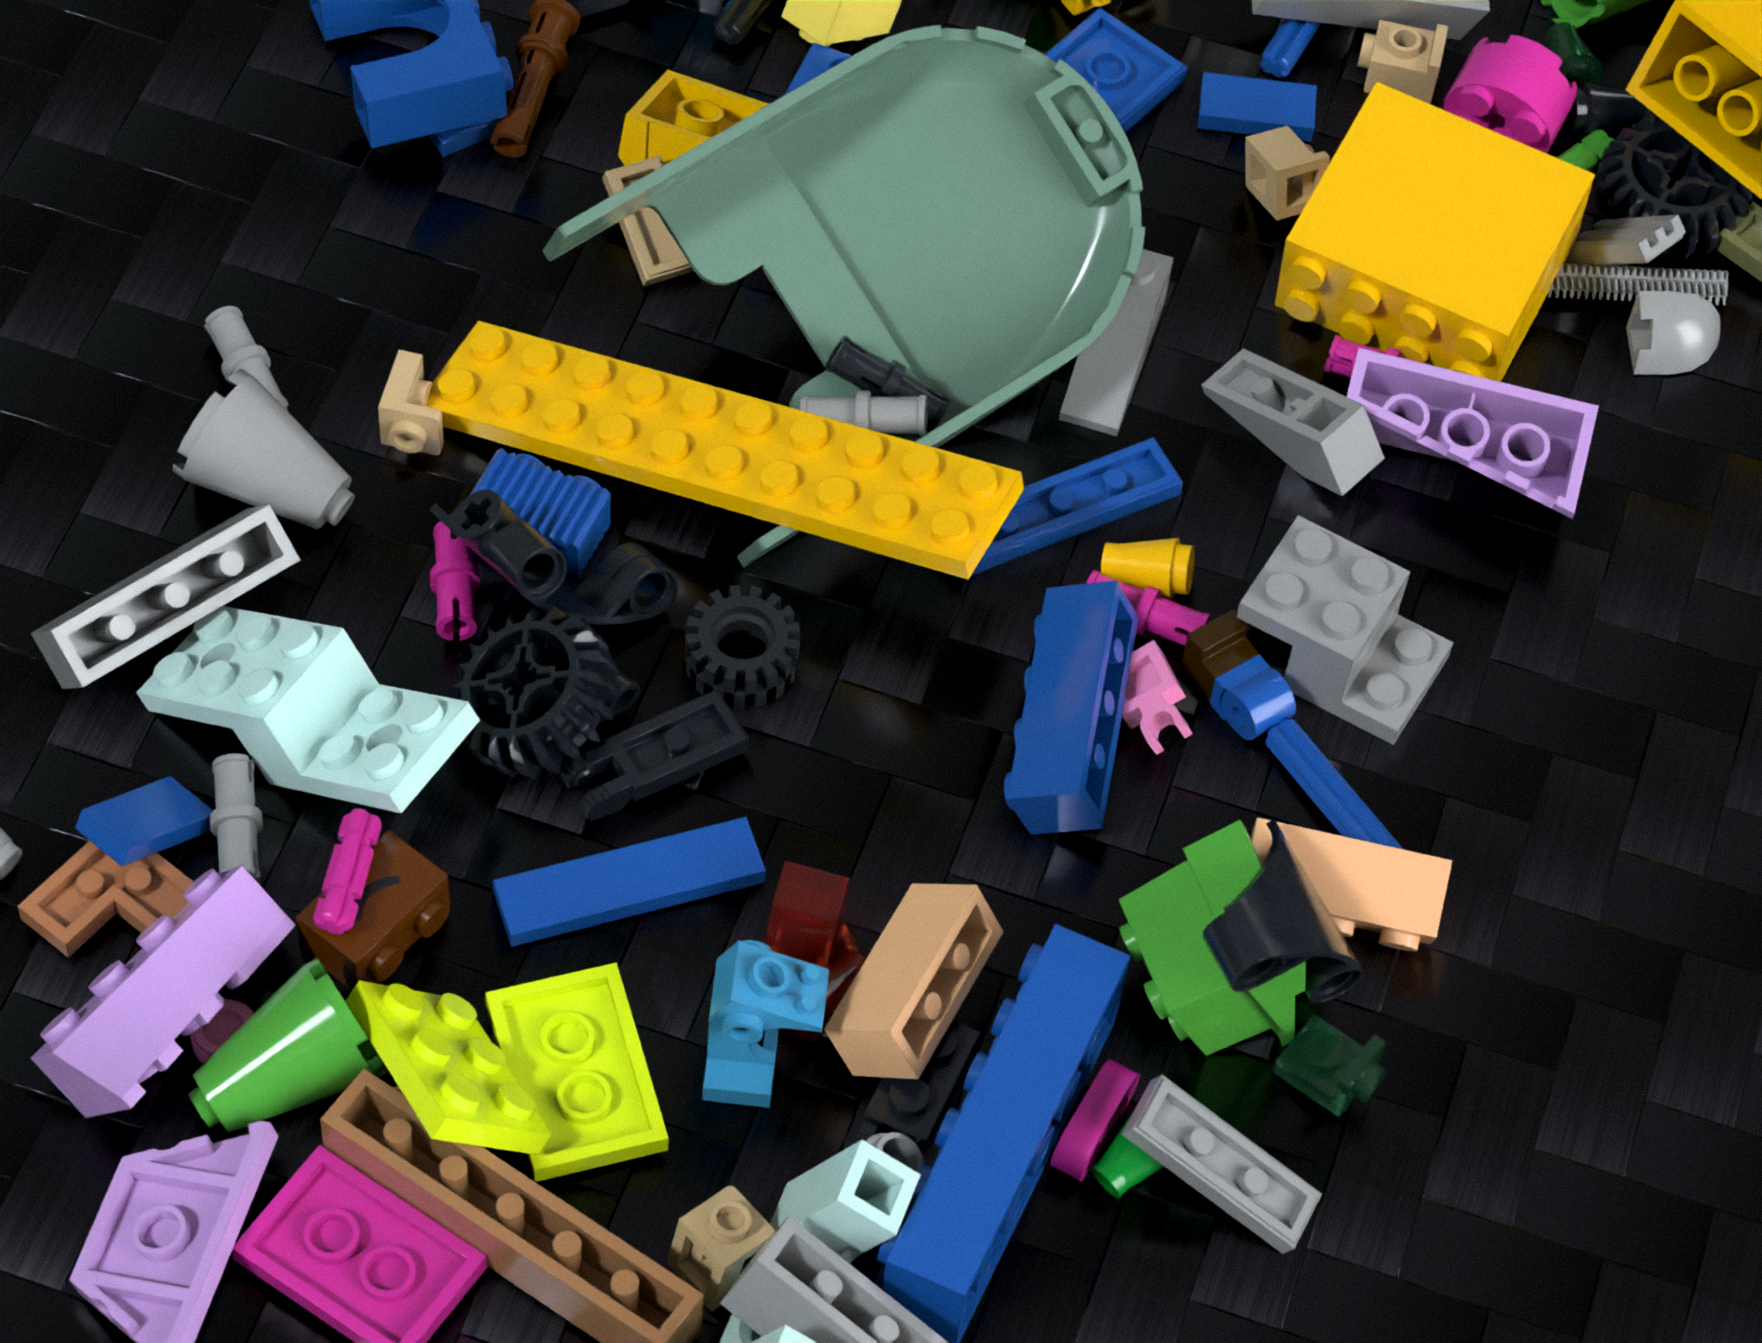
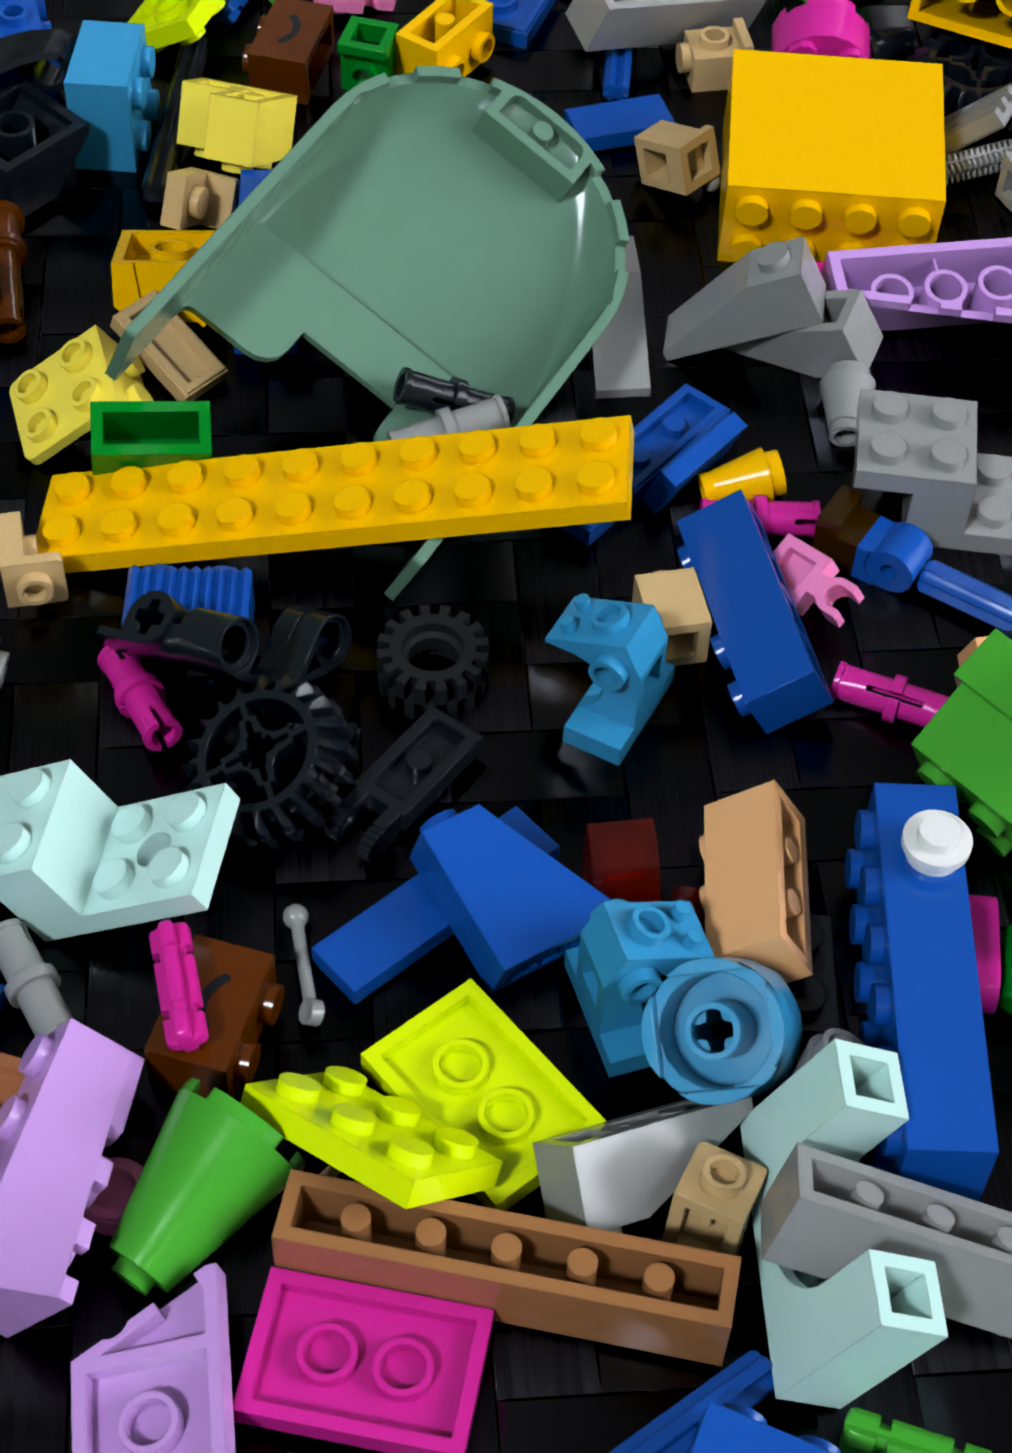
camera: 20 degrees left, 5 degrees down
none -> light yellow bracket [9,324,154,465]
none -> green brick [90,401,212,476]
none -> tan bracket [160,167,240,230]
none -> light grey hinge [283,904,325,1027]
none -> blue slope [410,804,611,994]
none -> light grey slope [533,1097,754,1234]
none -> dark azure tile [545,593,675,766]
none -> tan brick [632,567,712,666]
none -> blue tile [641,411,748,515]
none -> dark azure brick [641,957,802,1105]
none -> light grey slope [663,236,826,361]
none -> light grey cone [820,360,876,447]
none -> dark pink pin [830,661,949,727]
none -> white plate [901,810,973,877]

